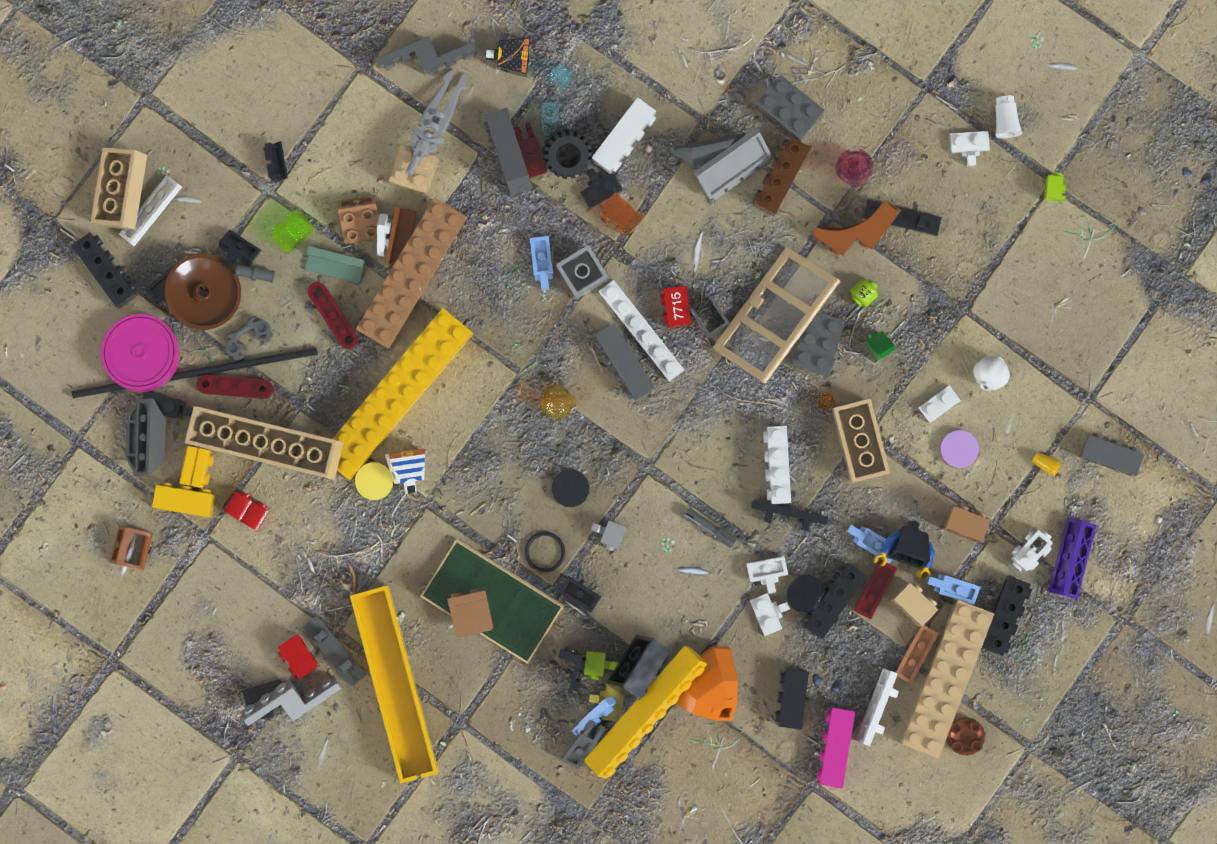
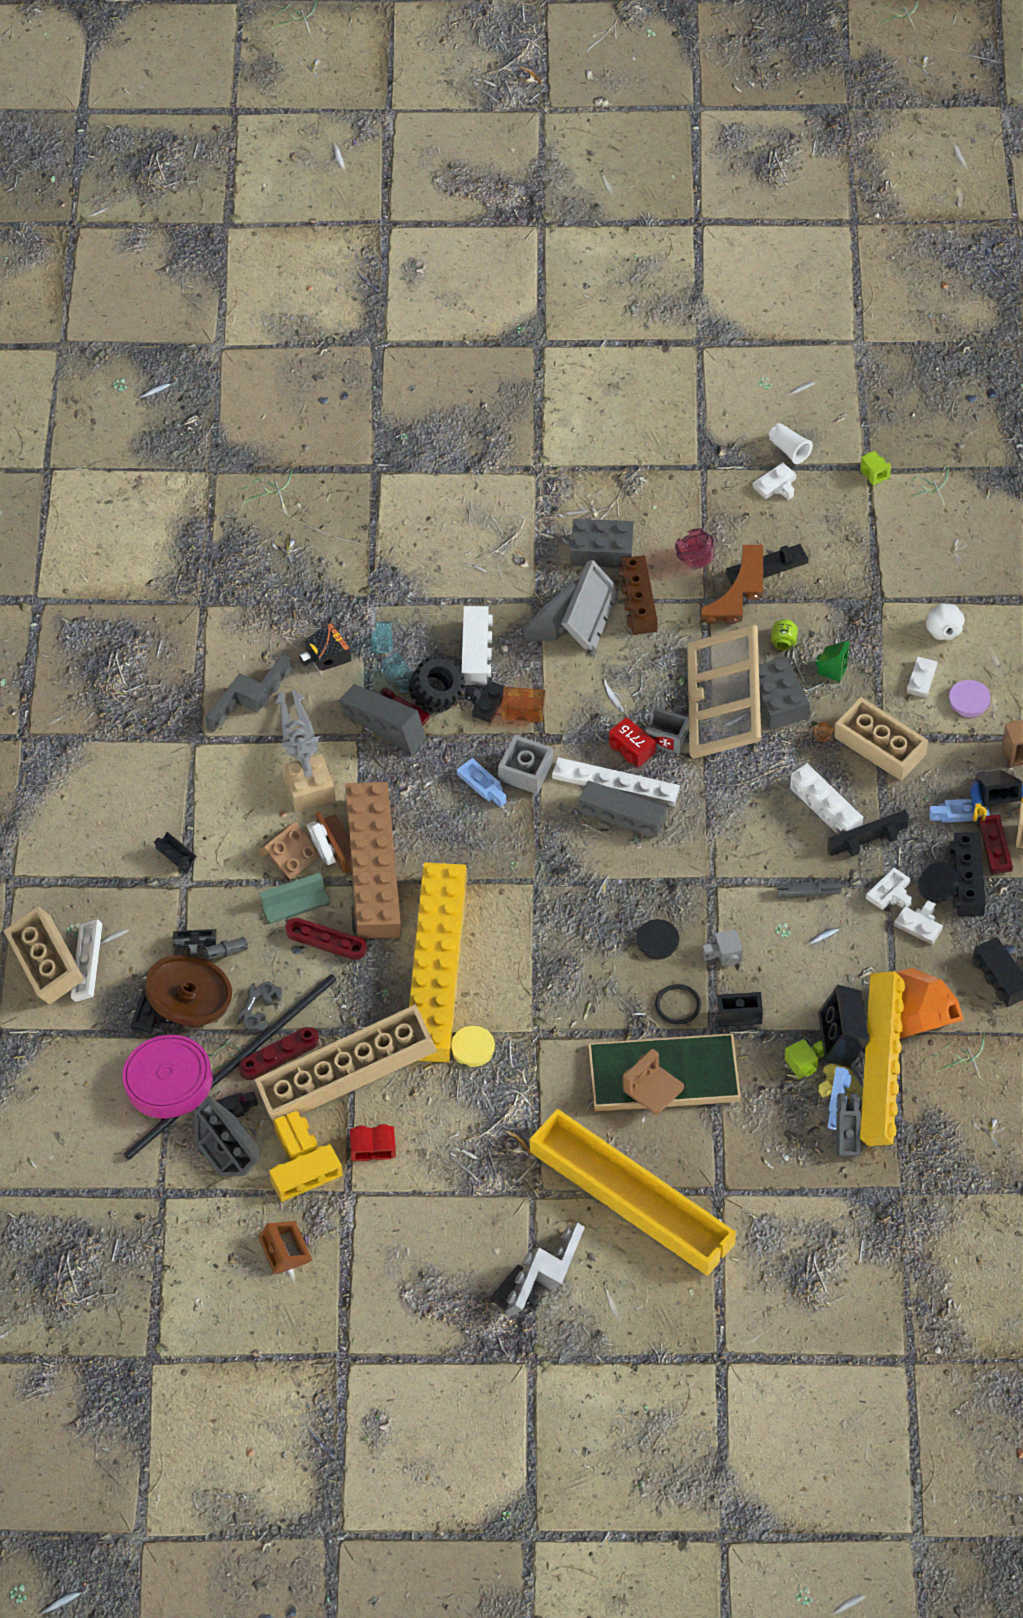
camera: 40 degrees left, 30 degrees down
black brick [71,232,138,309] -> none
clear neon green brick [270,210,316,254] -> none
red brick [278,634,320,679] -> none
dark grey hinge [302,615,367,686] -> none
torso [385,449,425,494] -> none
clear yellow plant [540,384,576,421] -> none
black bracket [558,647,585,694] -> none

